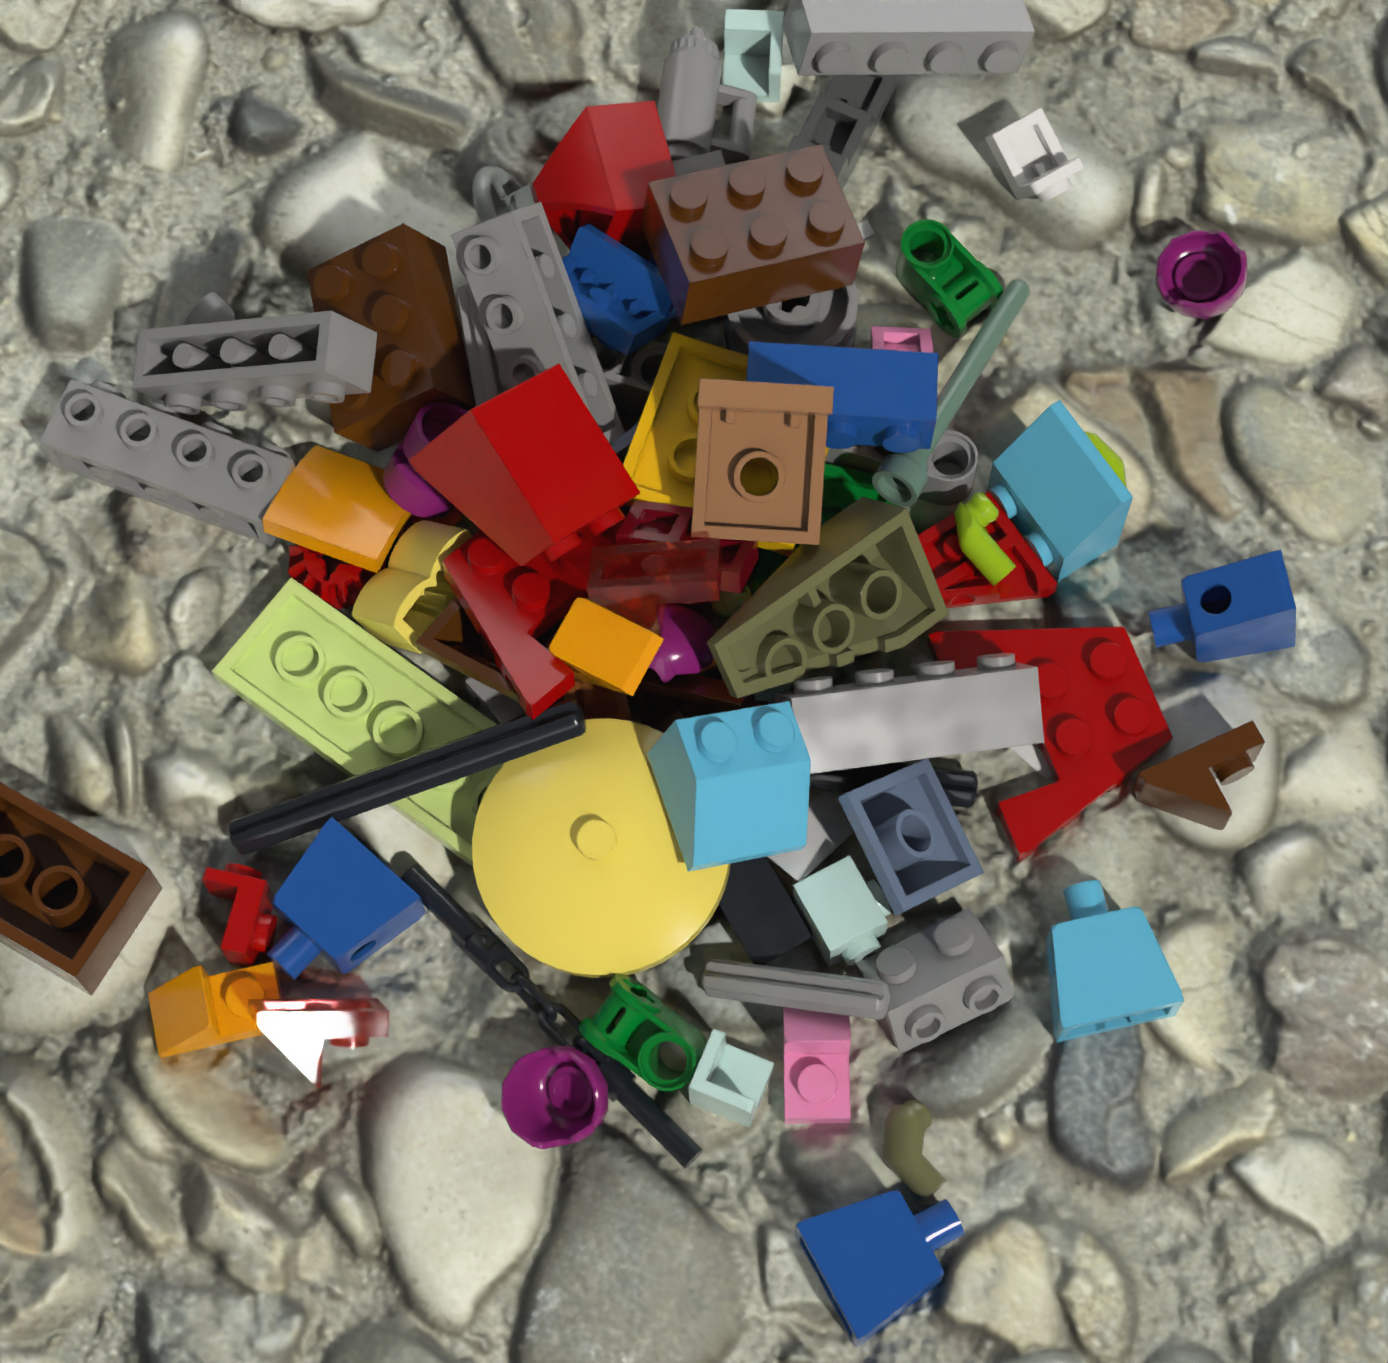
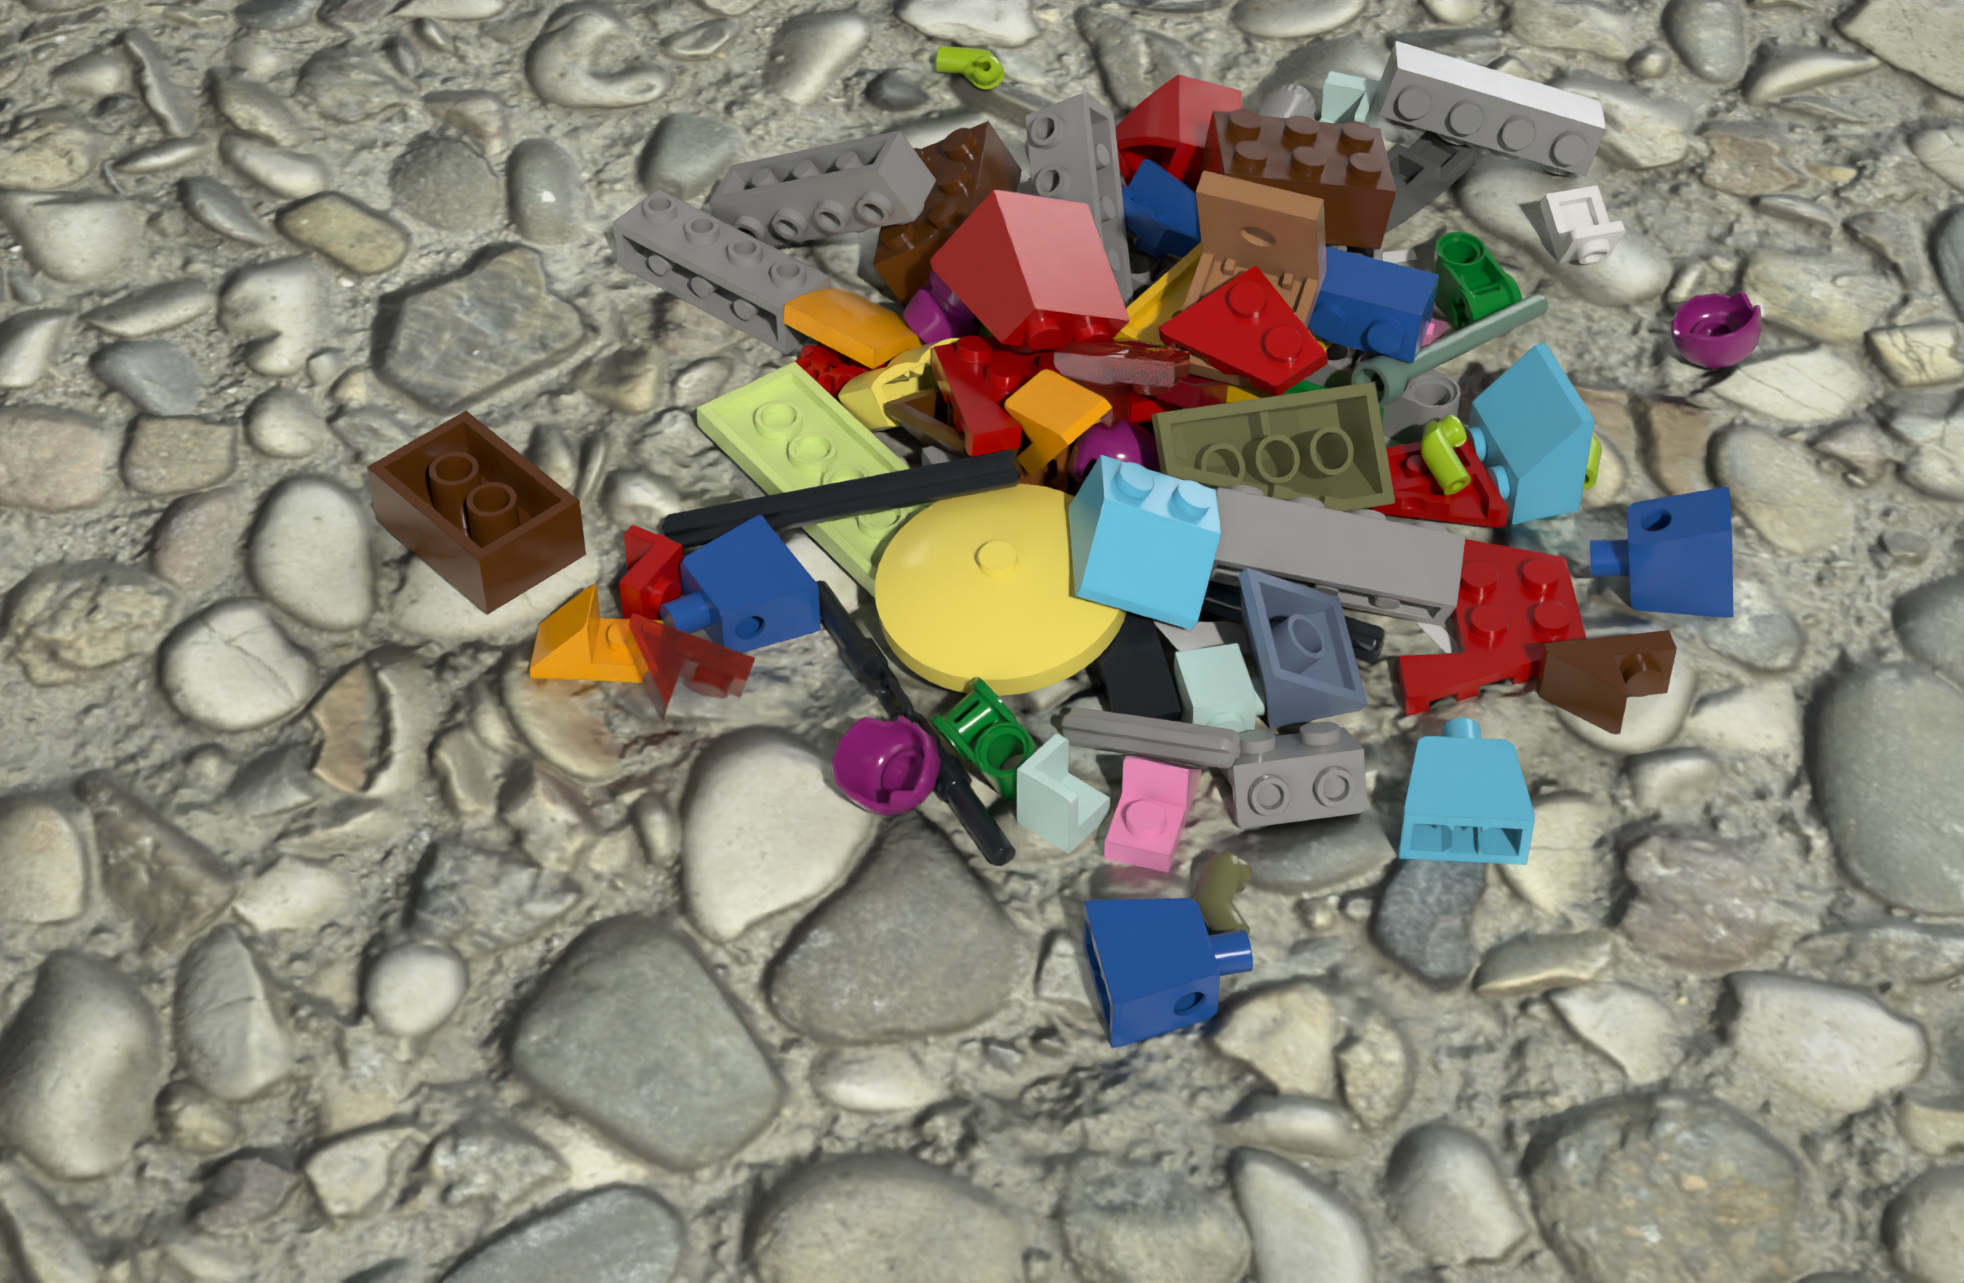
camera: 15 degrees right, 25 degrees down
none -> lime arm [936,46,1004,90]
none -> red wing [1158,265,1328,396]

